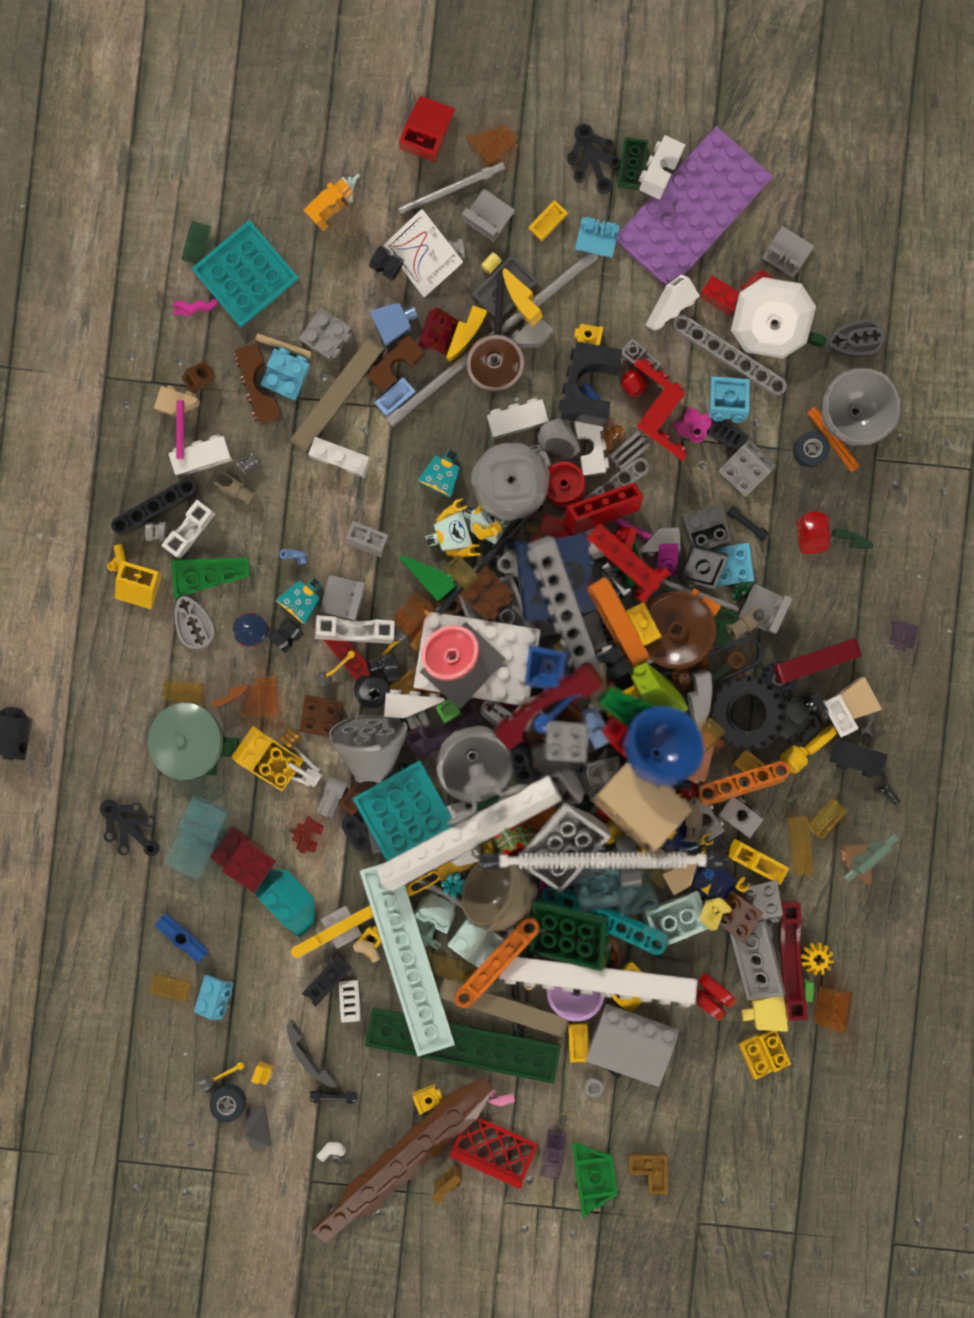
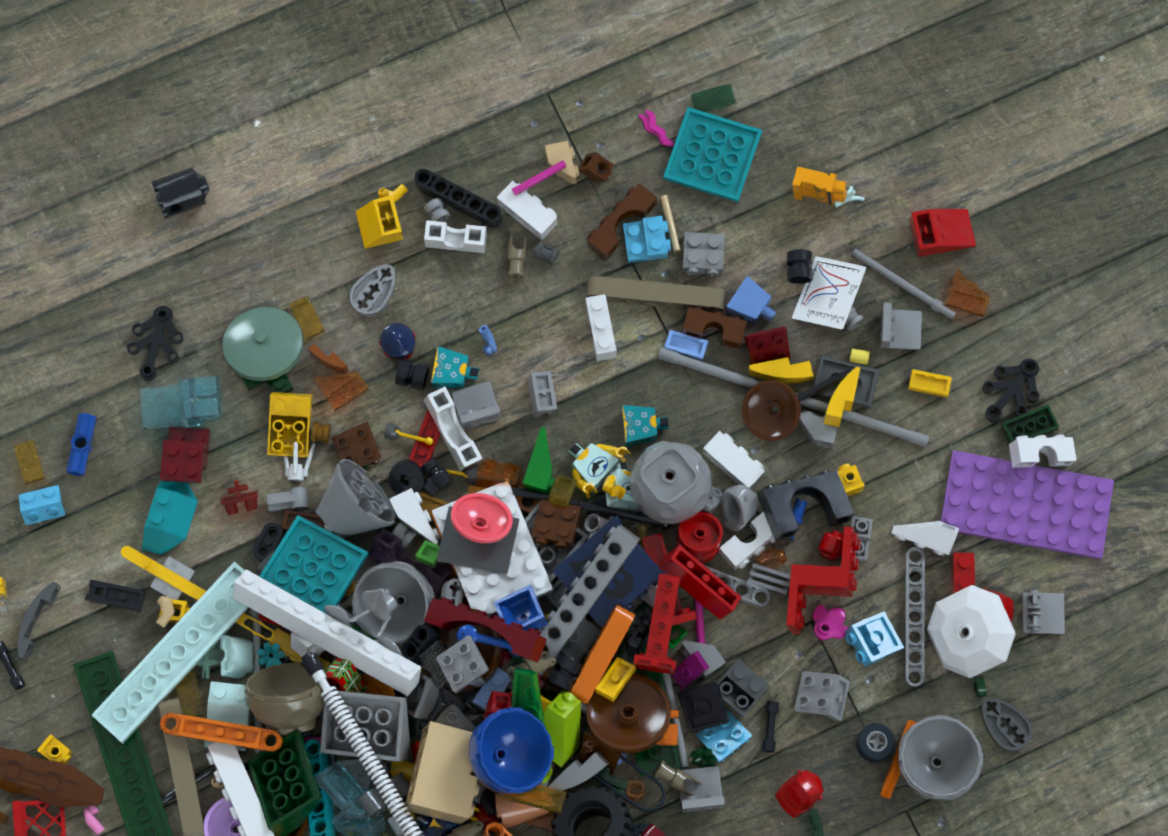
camera: 55 degrees right, 15 degrees down
green wing [171,557,250,598] -> none
white slope [339,980,361,1022] -> none
medium azure hinge [575,216,619,258] -> none
black slope [707,419,748,453] -> none

